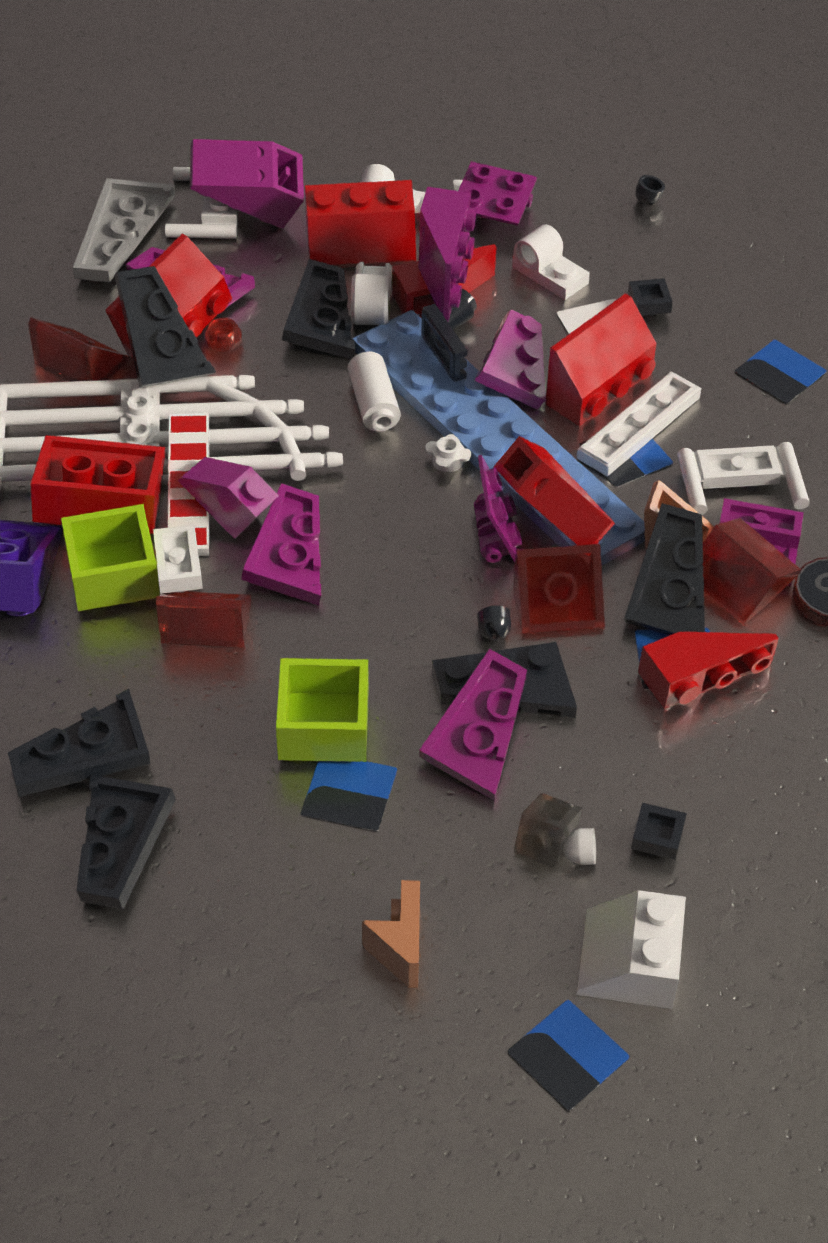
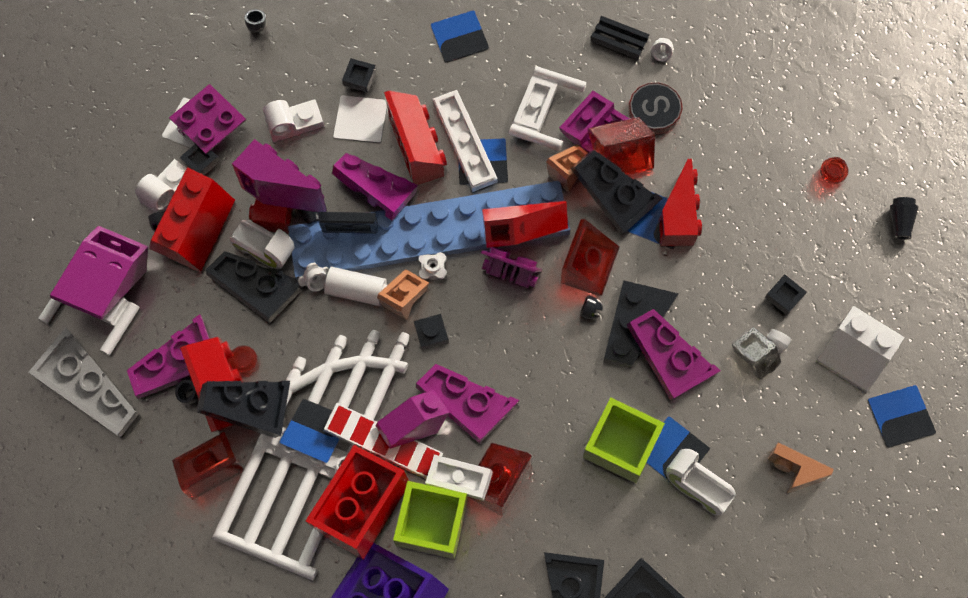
camera: 60 degrees left, 20 degrees up
none -> blue sticker [280,399,339,463]
none -> white plate [298,263,329,291]
none -> nougat slope [377,269,429,320]
none -> black plate [414,314,449,350]
none -> white animal [666,449,736,515]

